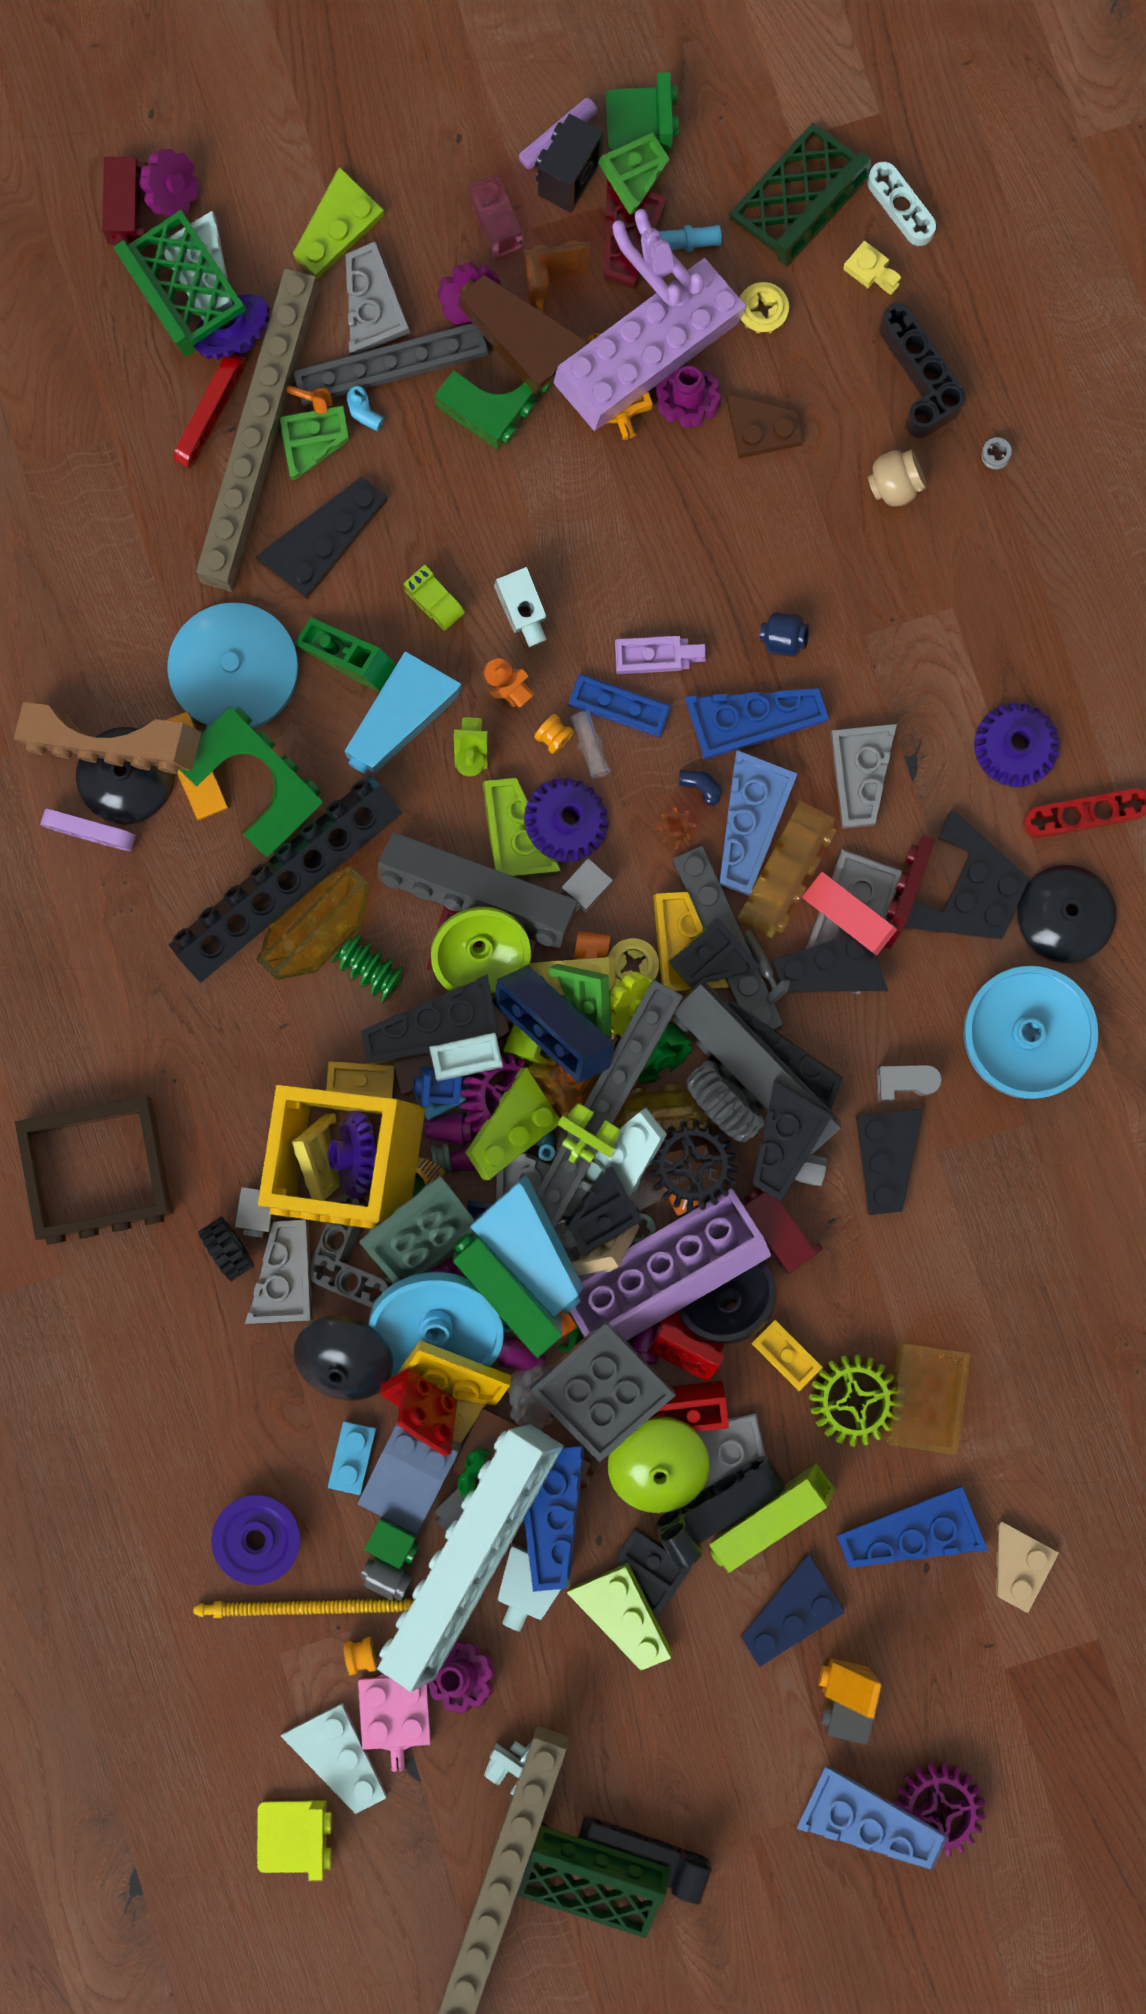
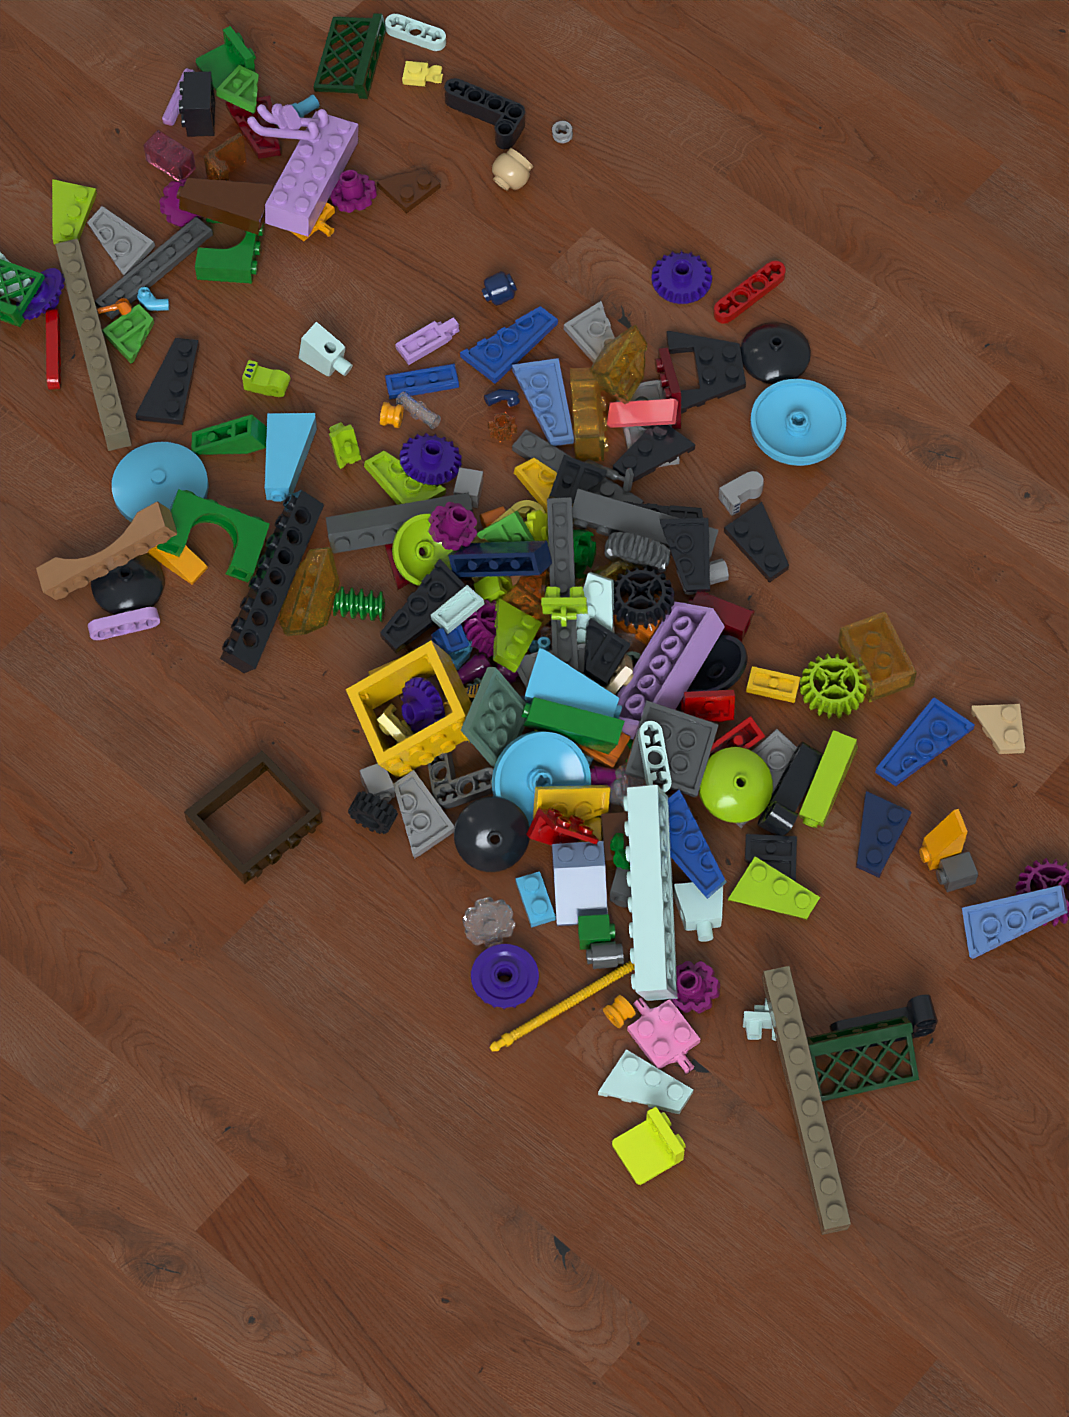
camera: 30 degrees left, 20 degrees down
orange hips [483,658,534,708] -> none
light yellow gear [740,282,789,334] -> none
none -> magenta plant [428,502,477,551]
none -> clear plant [462,897,516,948]
none -> clear yellow wedge [590,325,647,404]
none -> light aqua beam [638,721,671,793]

